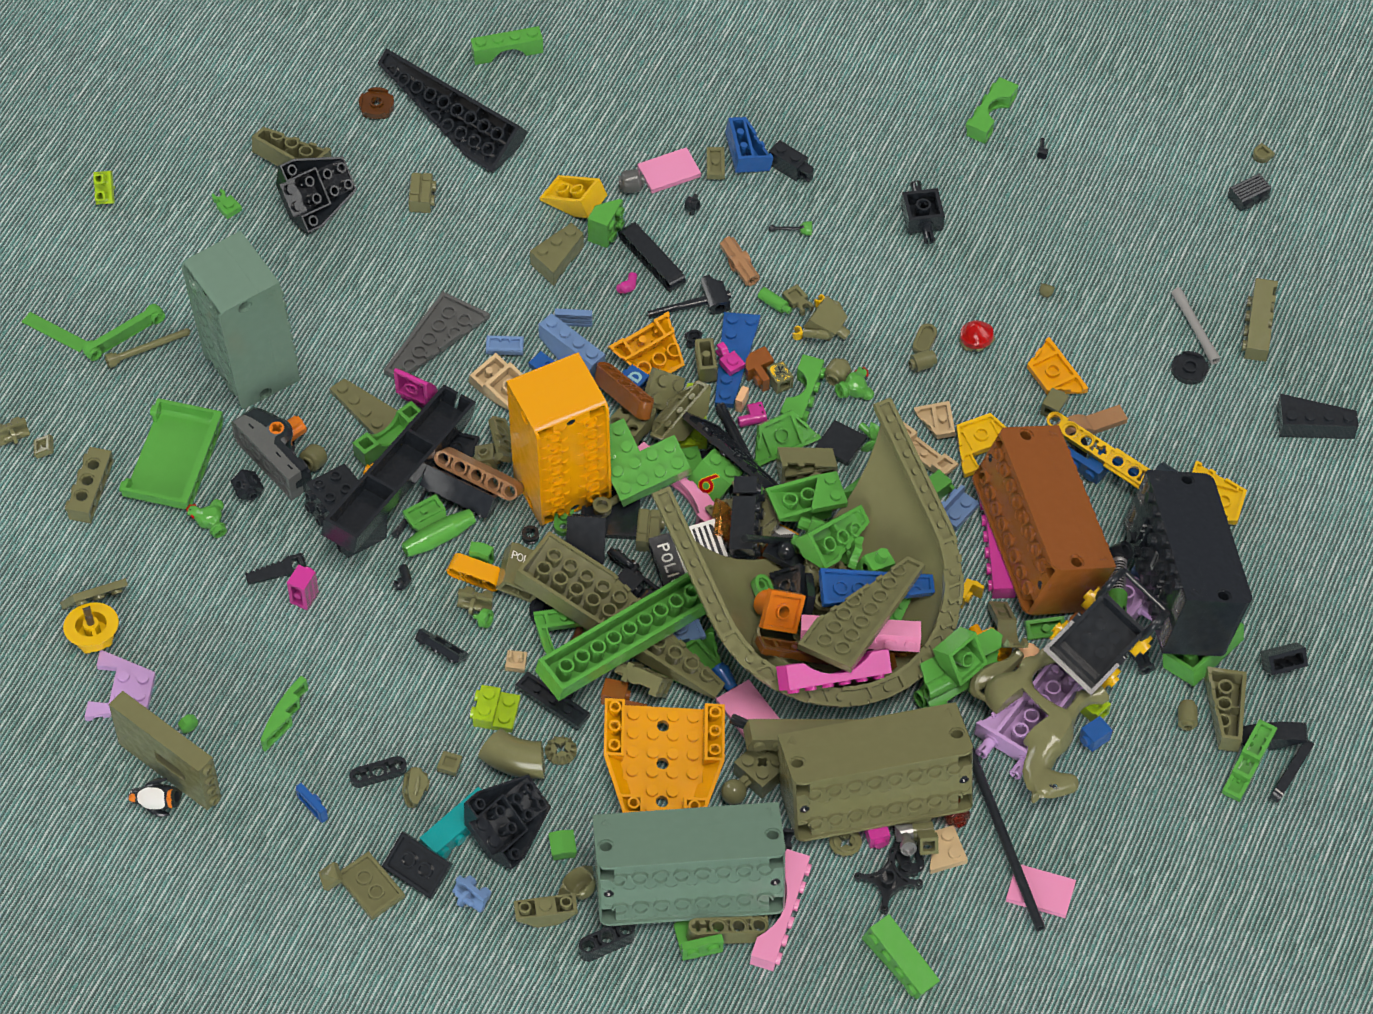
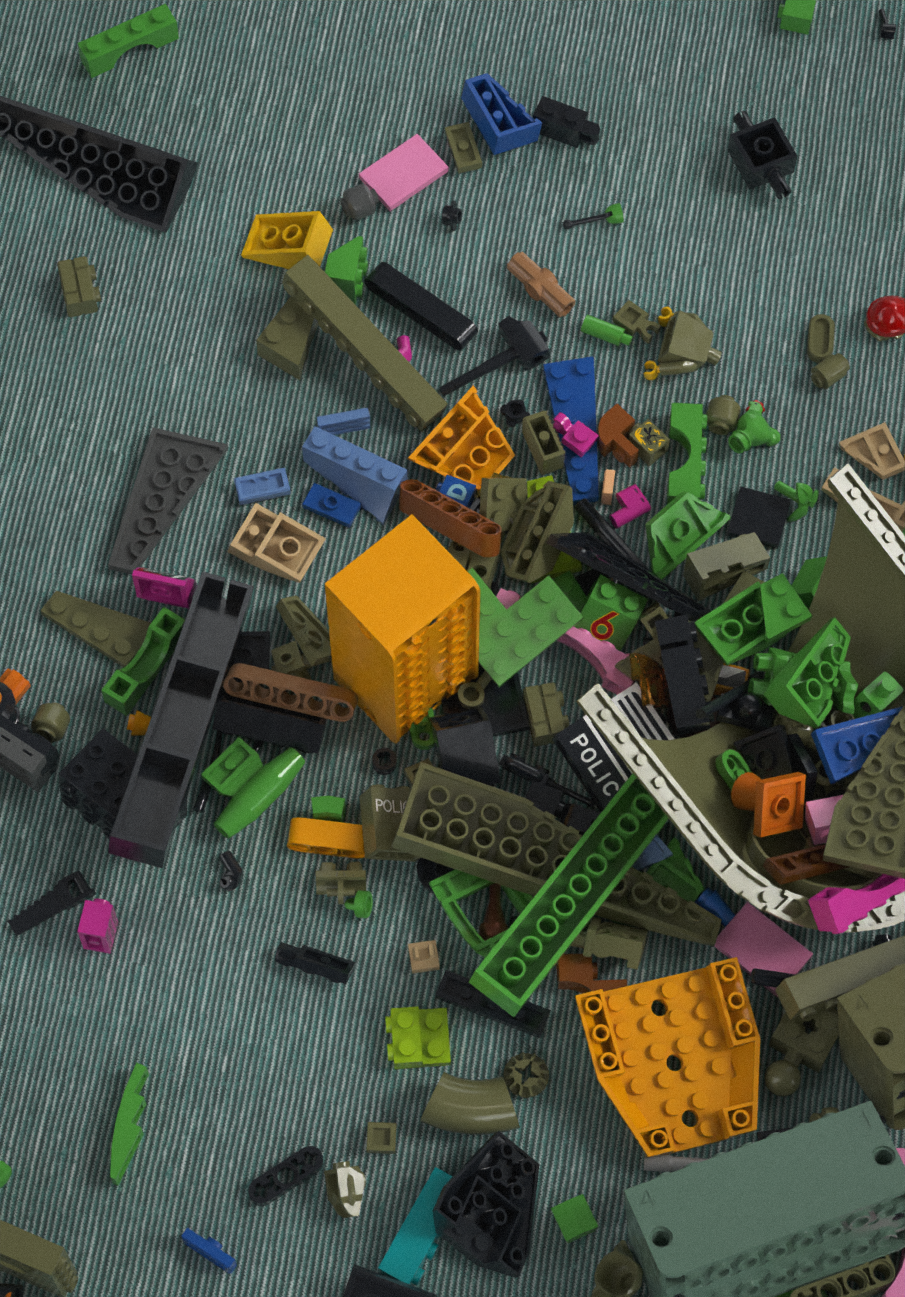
camera: 15 degrees left, 10 degrees up
none -> olive brick [282,255,448,432]

